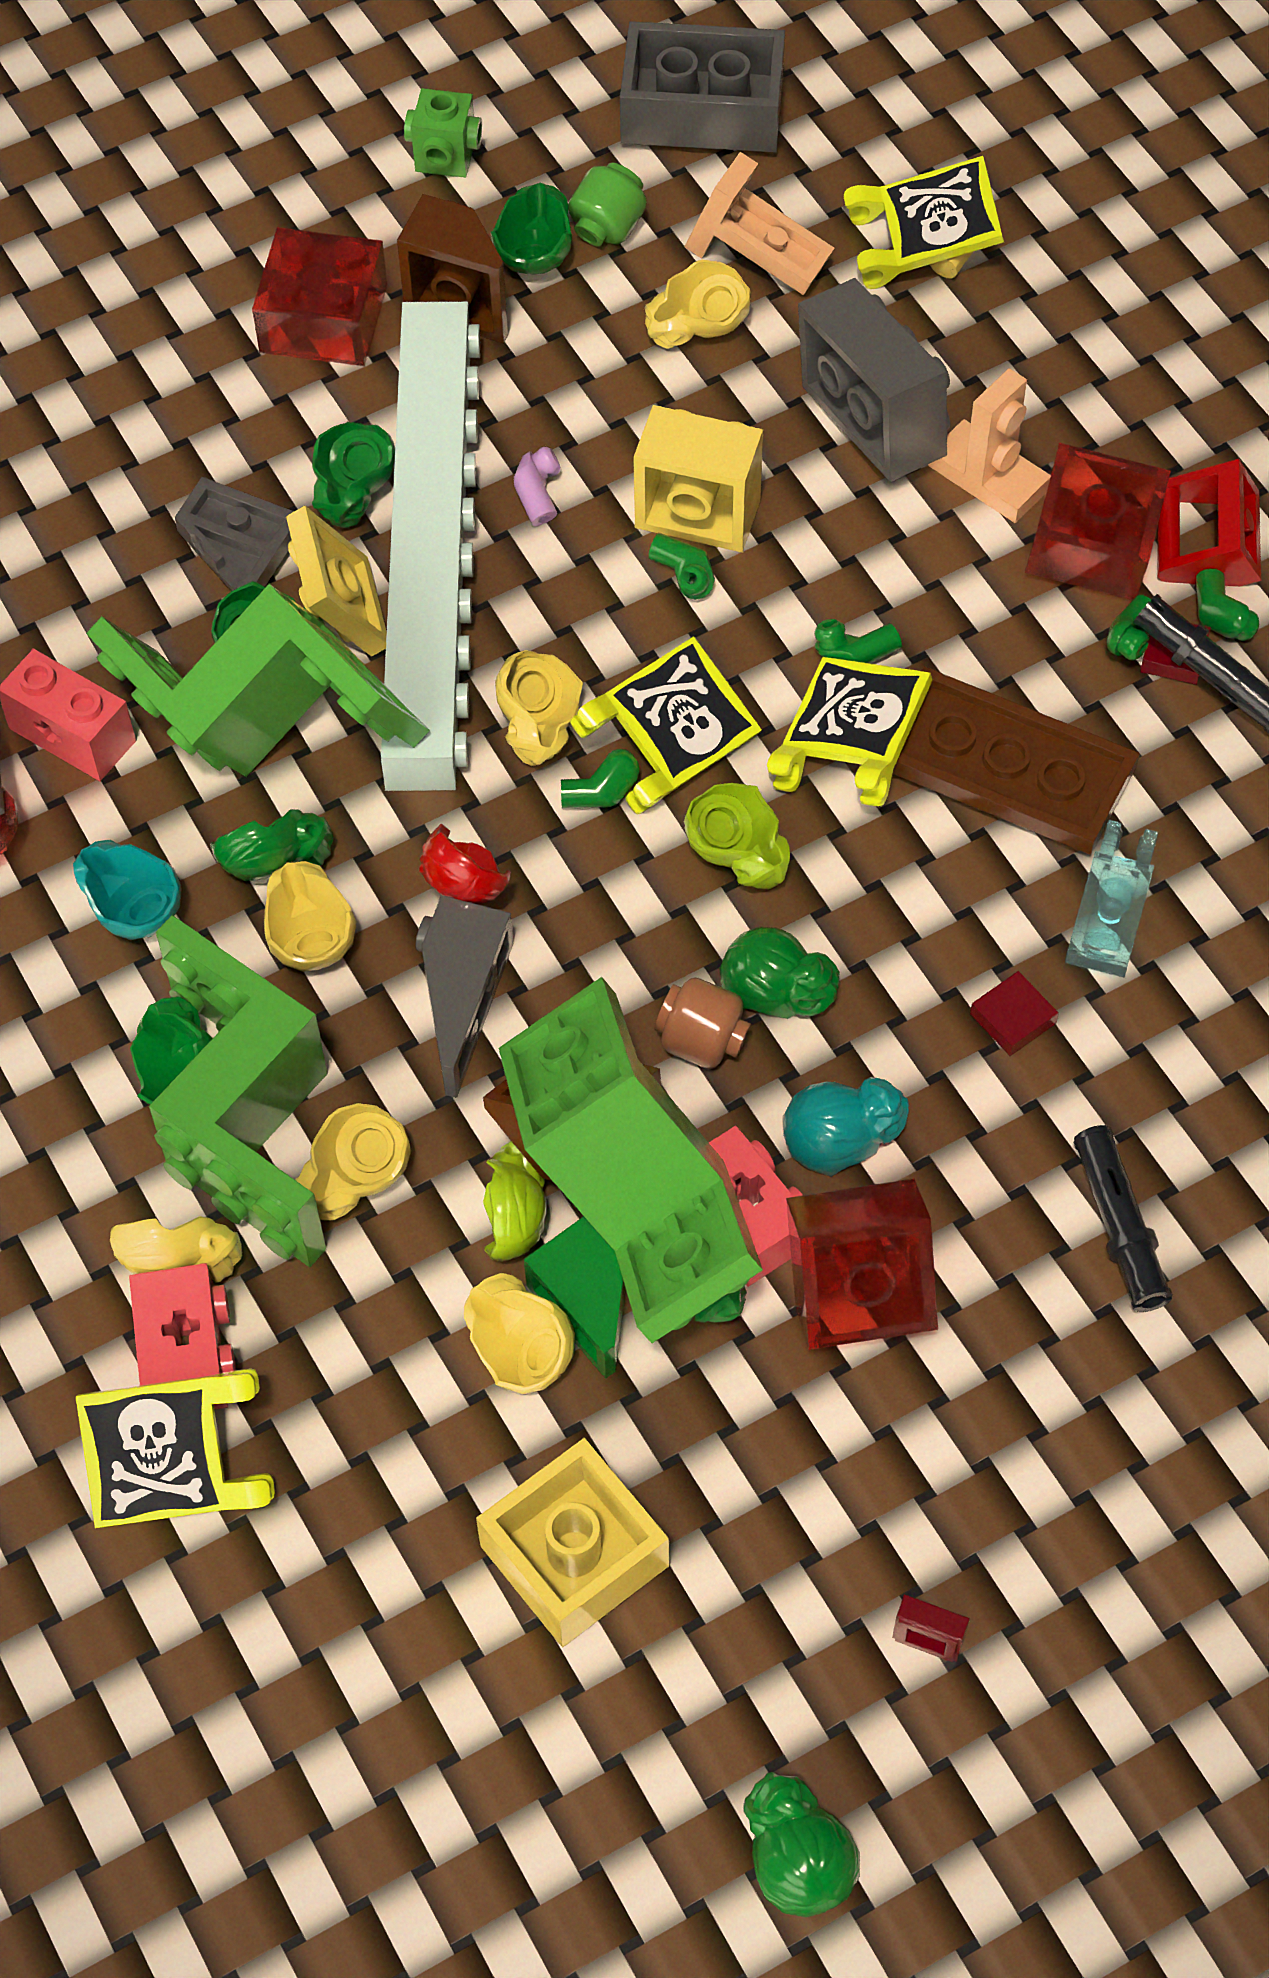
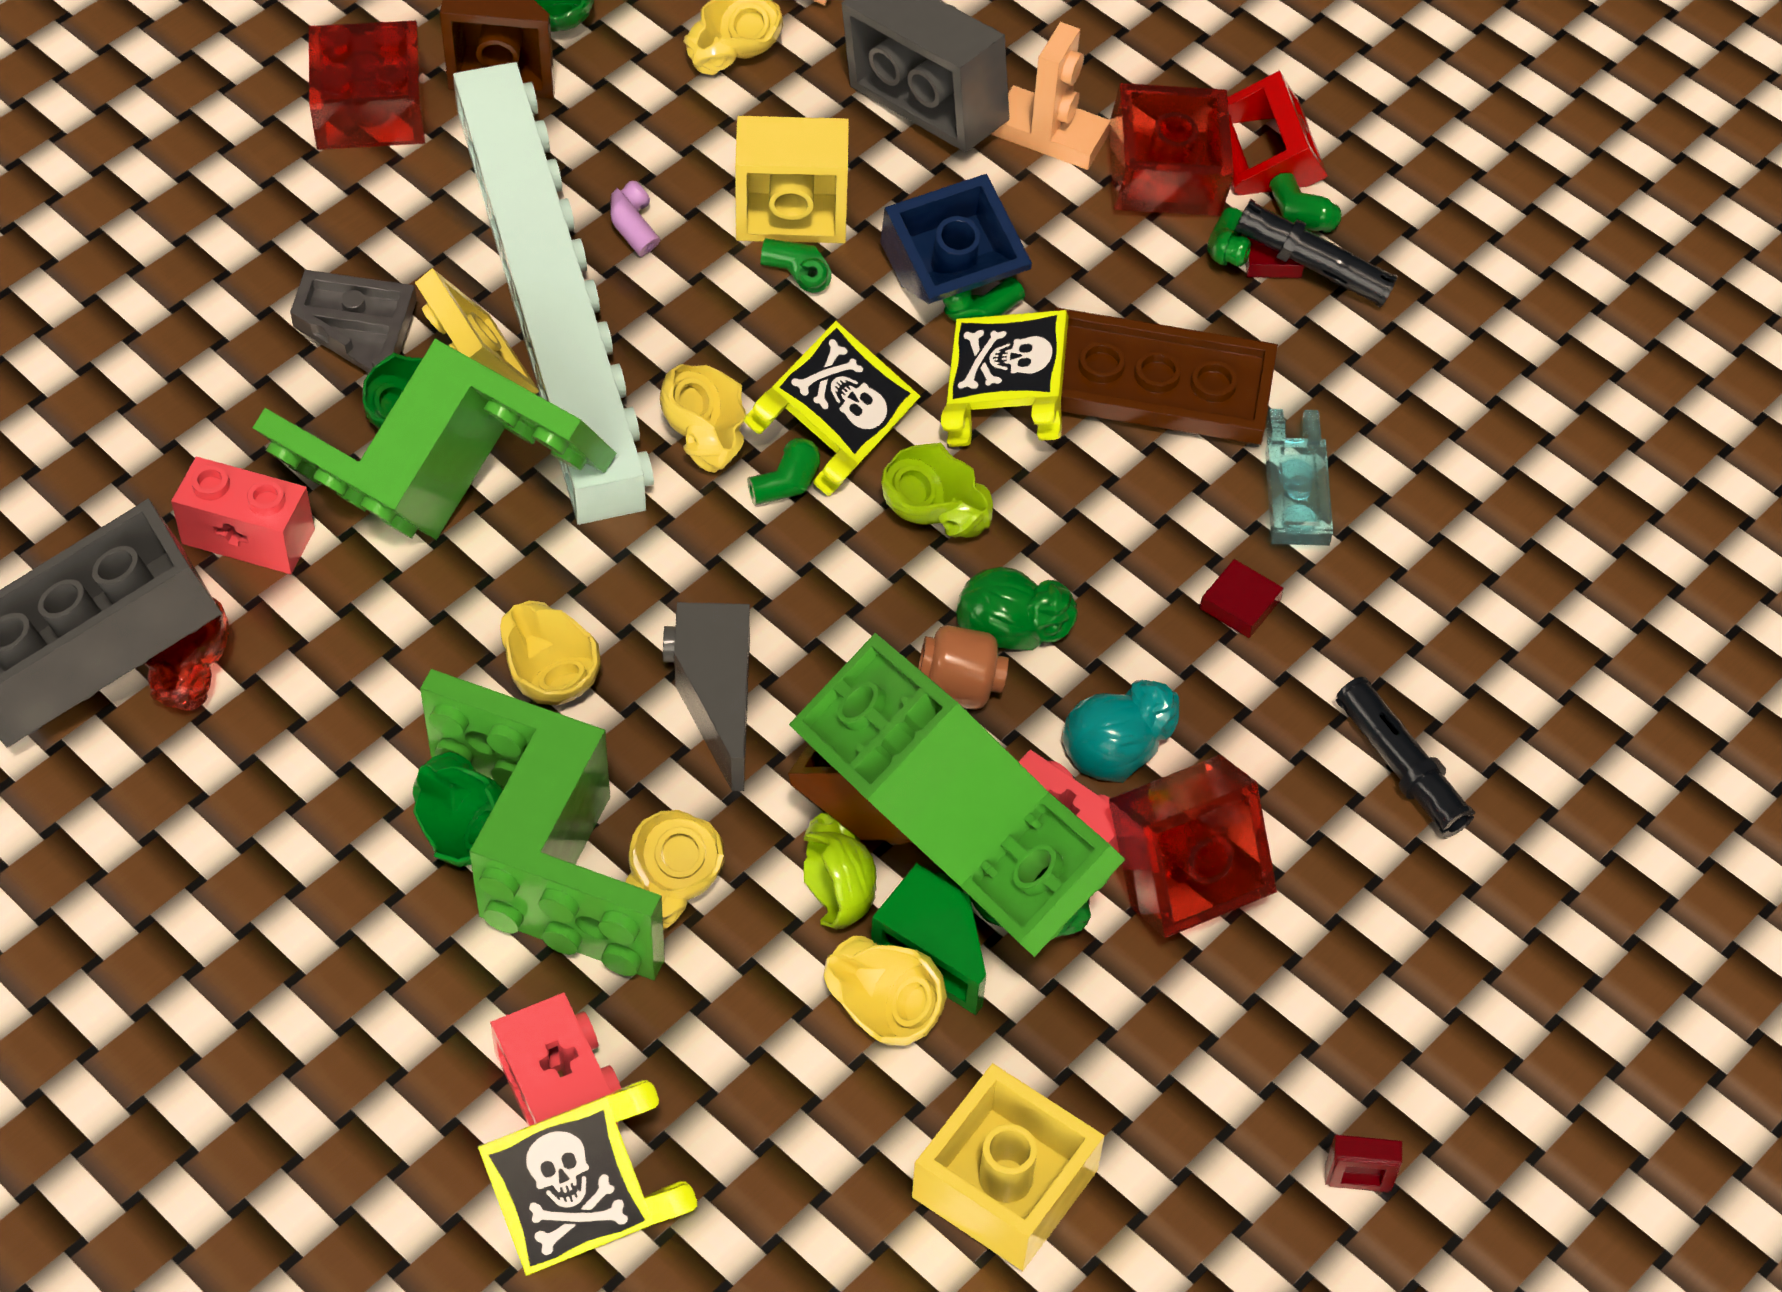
camera: 20 degrees left, 5 degrees down
teal hair [73,840,182,940] -> none
light yellow hair [110,1216,242,1282] -> none
green hair [210,809,333,881] -> none
green hair [312,422,395,528] -> none
red hair [419,824,511,905] -> none
none -> dark blue slope [880,173,1032,304]

